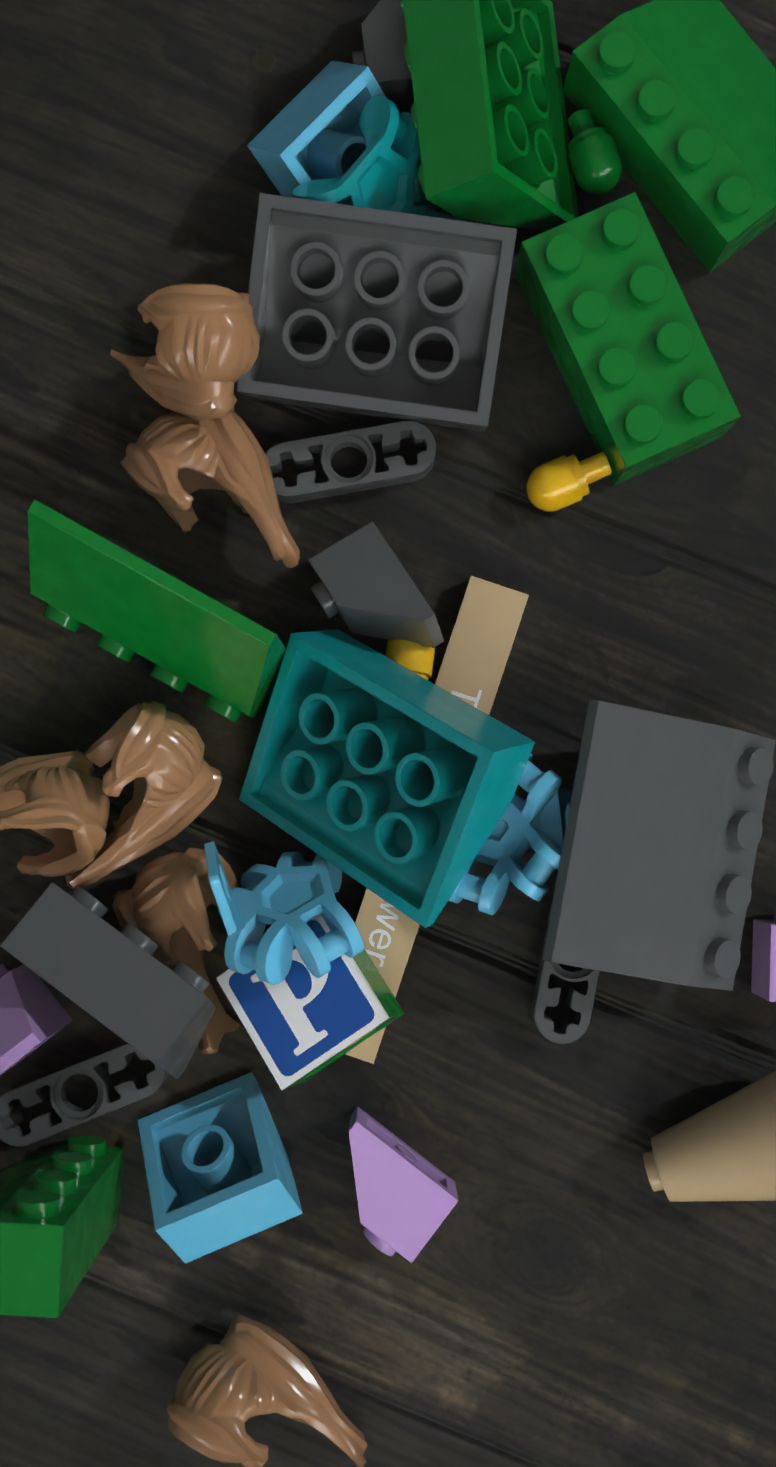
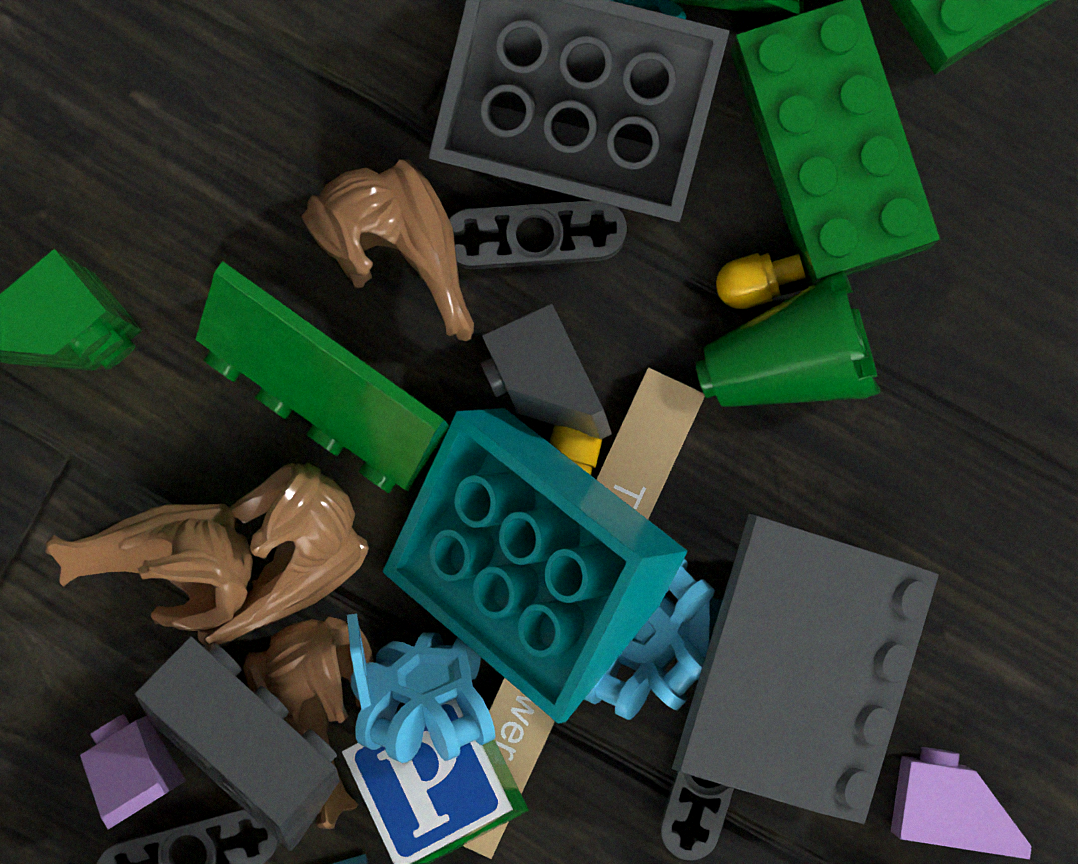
camera: 15 degrees right, 0 degrees up
medium nougat hair [110,283,260,421] -> none
none -> green cone [696,272,880,407]

